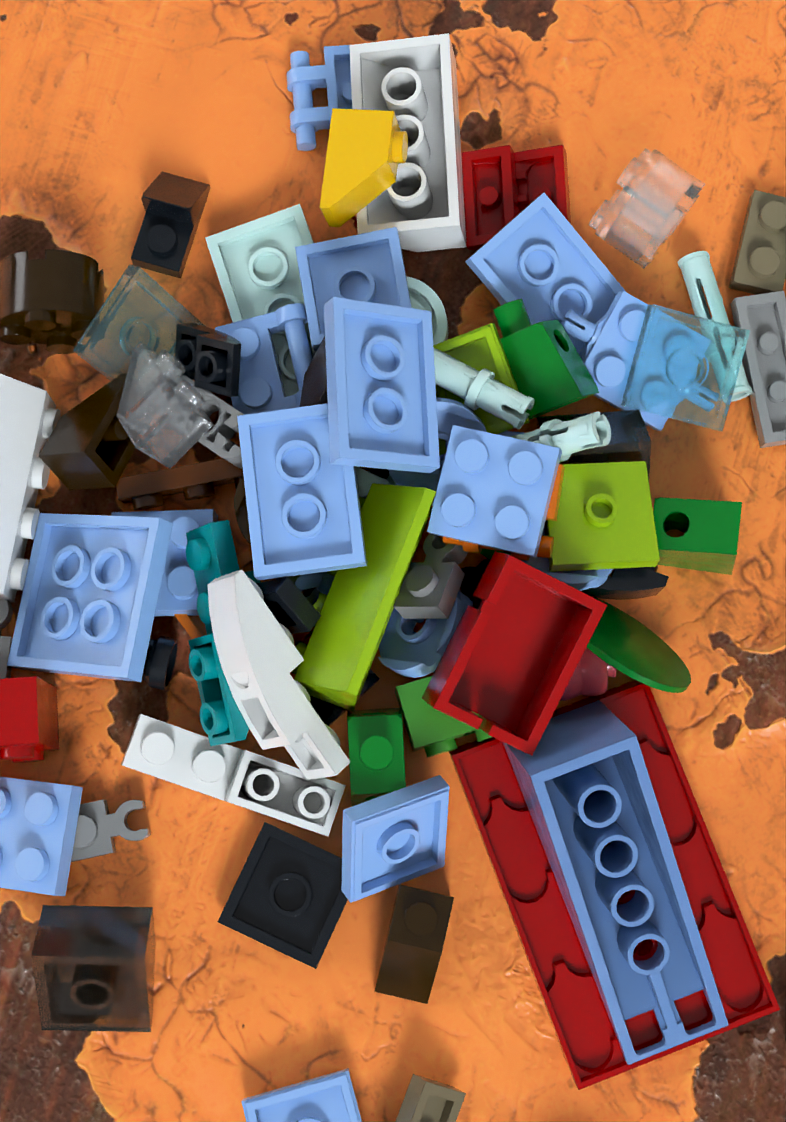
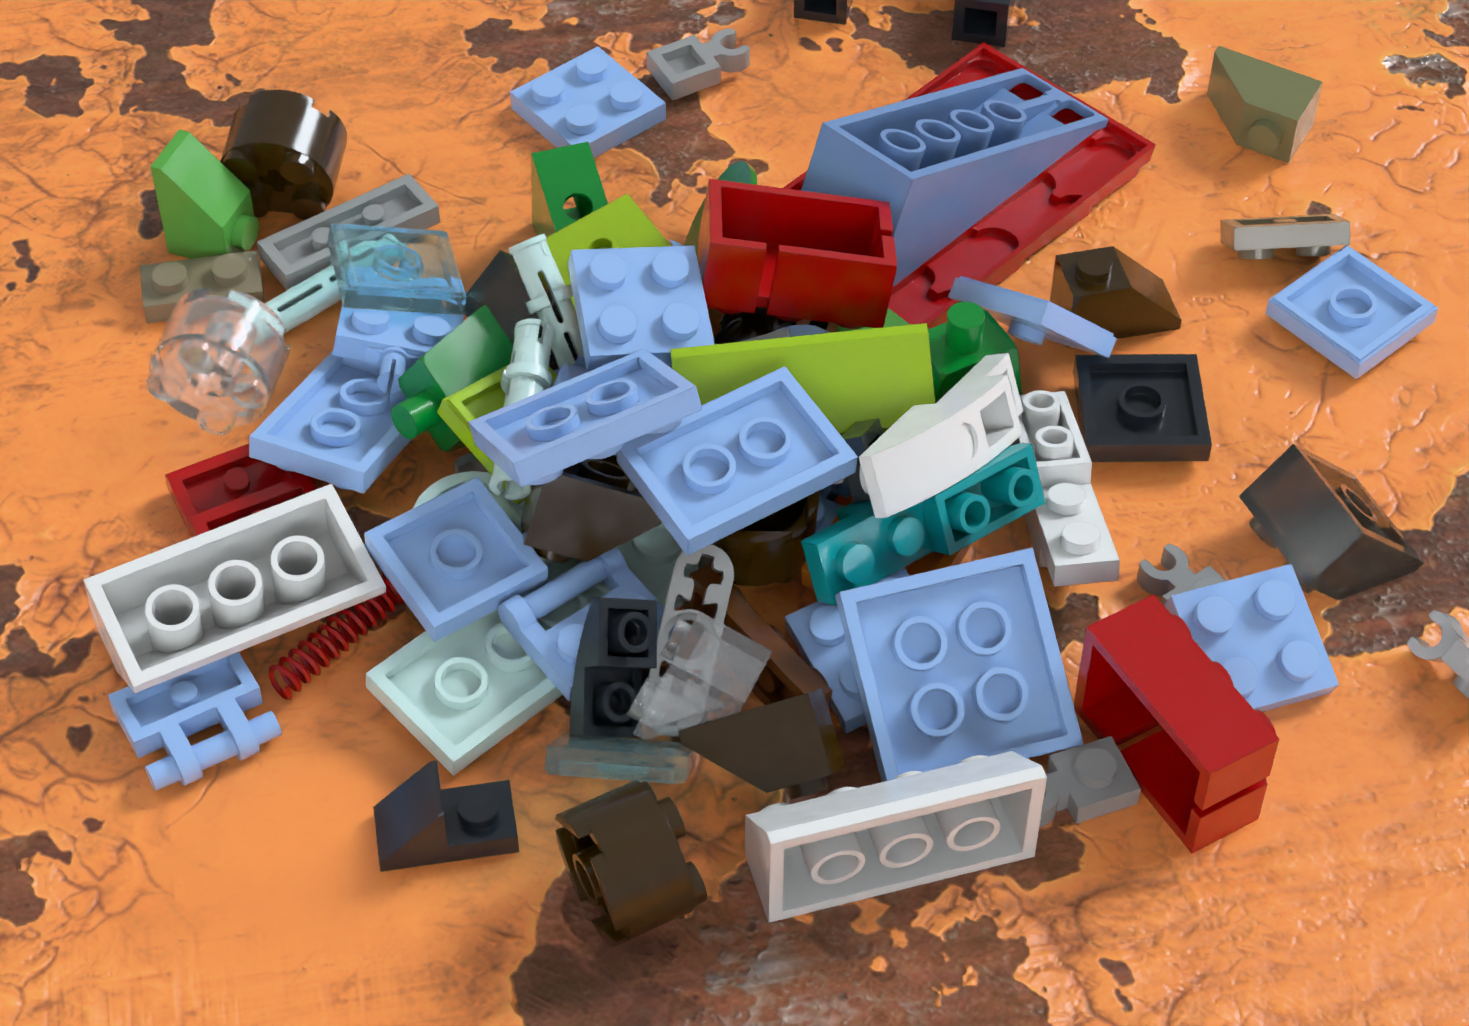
camera: 110 degrees left, 30 degrees down
yellow slope [319,108,408,228] -> none

